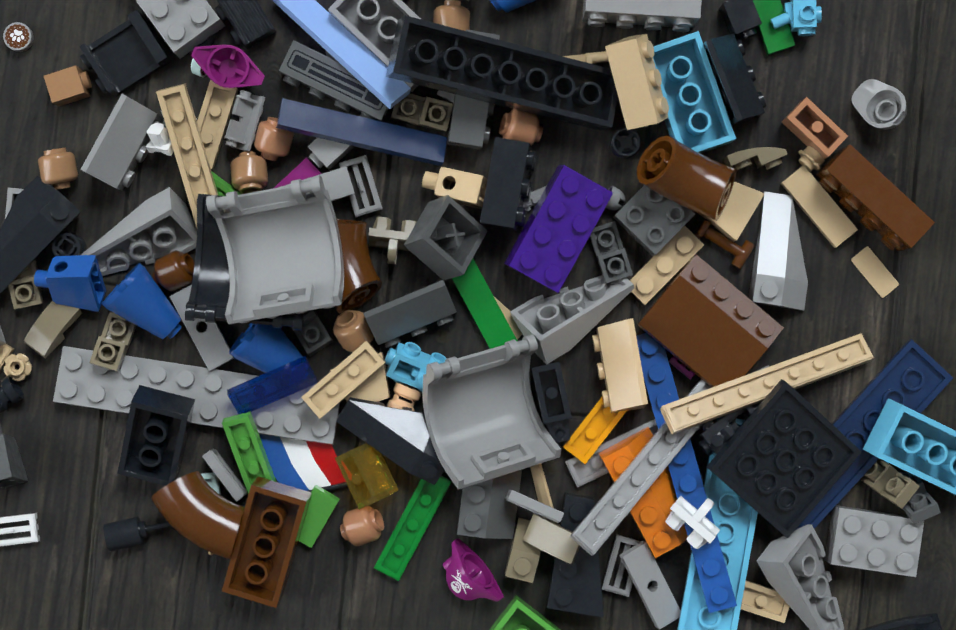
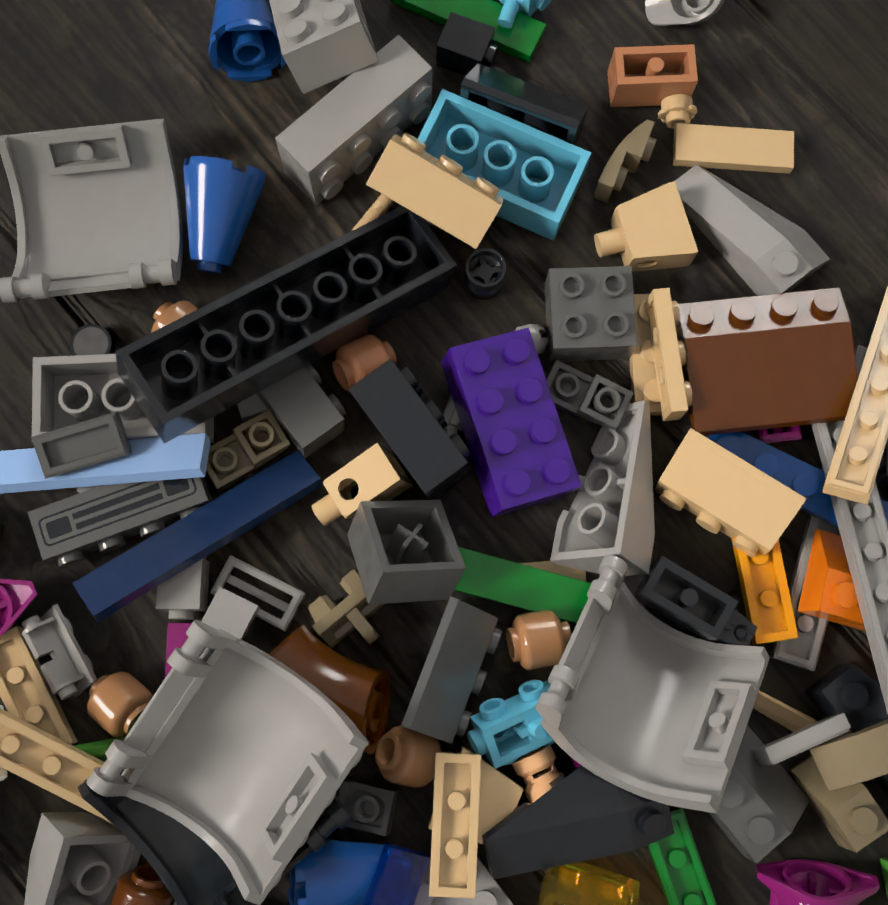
camera: 50 degrees left, 10 degrees down
nougat head [254,117,294,161] -> none
reddish brown brick [637,136,737,221] -> none
reddish brown piece [694,219,755,270] -> none
reddish brown brick [816,144,935,251] -> none
tan sticker [851,246,899,298] -> none
none -> dark grey tile [31,411,132,479]
none -> medium nougat head [506,609,572,670]
none -> tan plate [645,288,692,421]

